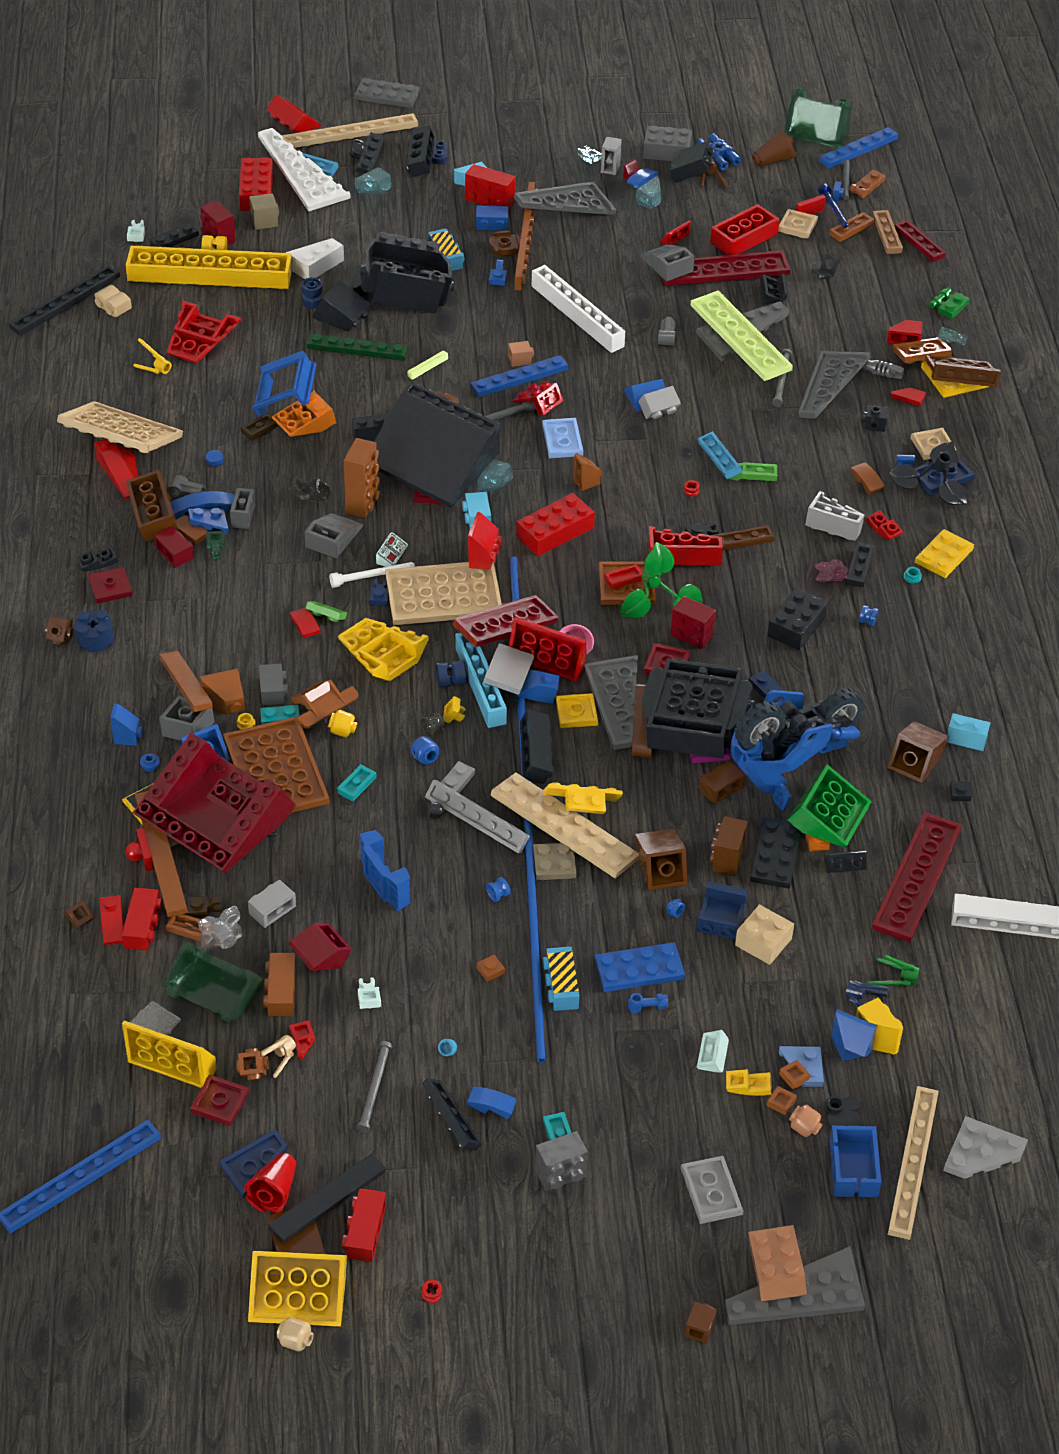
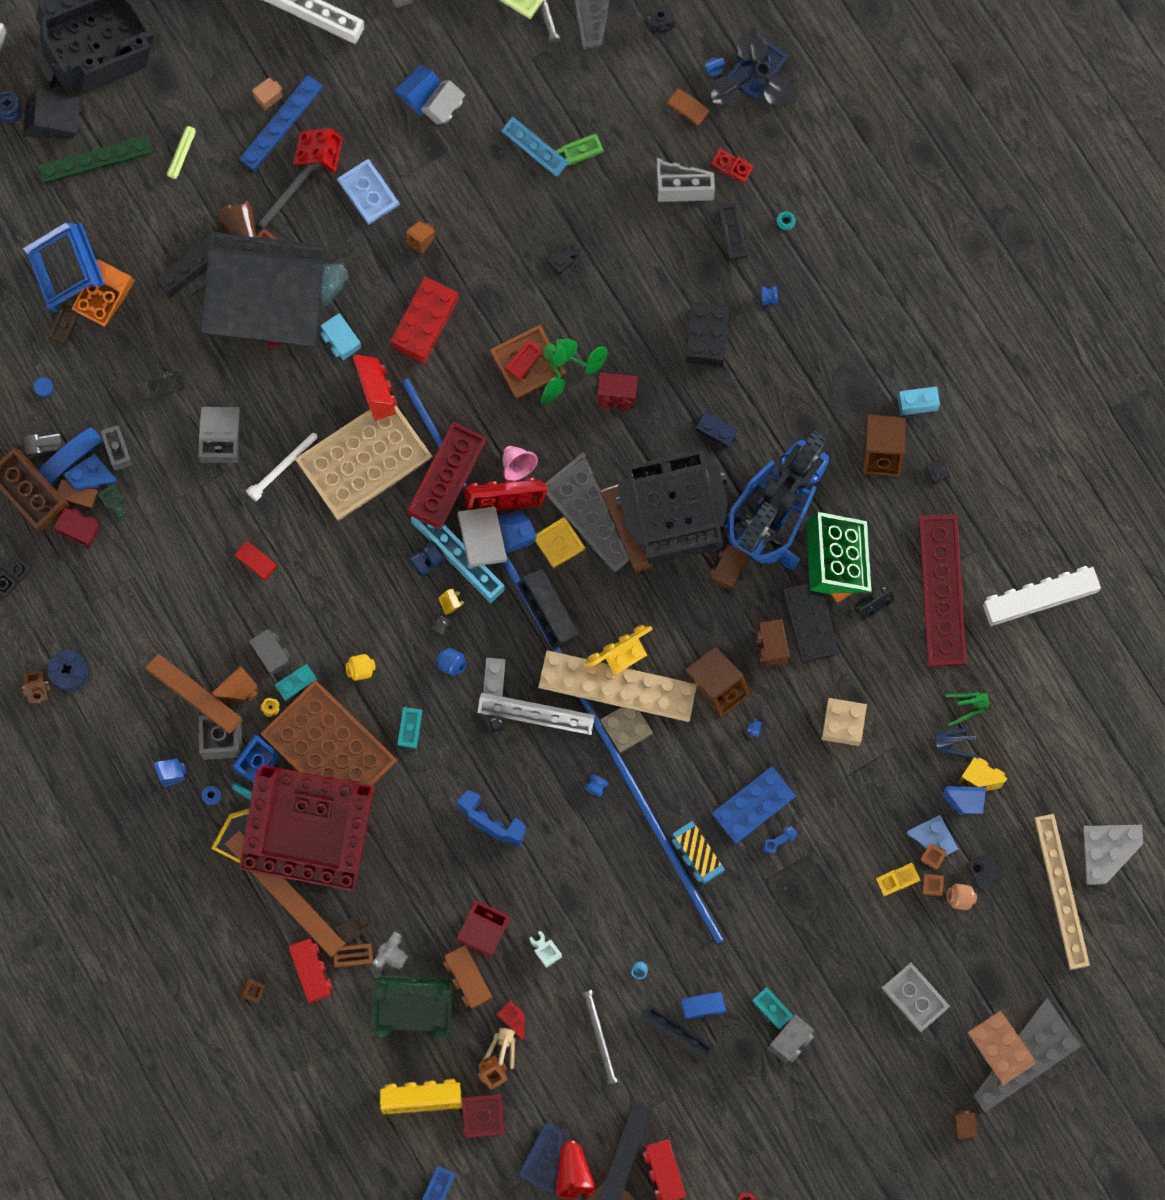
camera: 30 degrees left, 30 degrees up
dark red plate [88,567,133,604] -> none
red slope [100,895,124,945] -> none
red tile [125,828,154,871] -> none
clear piece [130,1001,181,1035] -> none
light grey brick [248,880,296,928] -> none
dark orange plate [291,679,359,729] -> none
bright green plate [306,601,347,622] -> none
yellow wedge [338,618,429,681] -> none
dark orange brick [344,438,380,518] -> none
dark blue plate [369,579,389,606] -> none
slope [376,533,408,567] -> none
dark orange plate [477,955,505,982] -> none
dark red plate [644,643,690,675] -> none
red wedge [648,526,723,566] -> none
red bush [684,480,700,496] -> none
dark blue panel [696,881,748,939] -> none
light aqua slope [697,1030,729,1073] -> none
reddish brown tile [711,525,774,550] -> none
clear pink plate [815,559,848,582] -> none
blue piece [829,1125,881,1197] -> none
tan plate [911,428,956,460] -> none
yellow plate [915,529,974,578] -> none

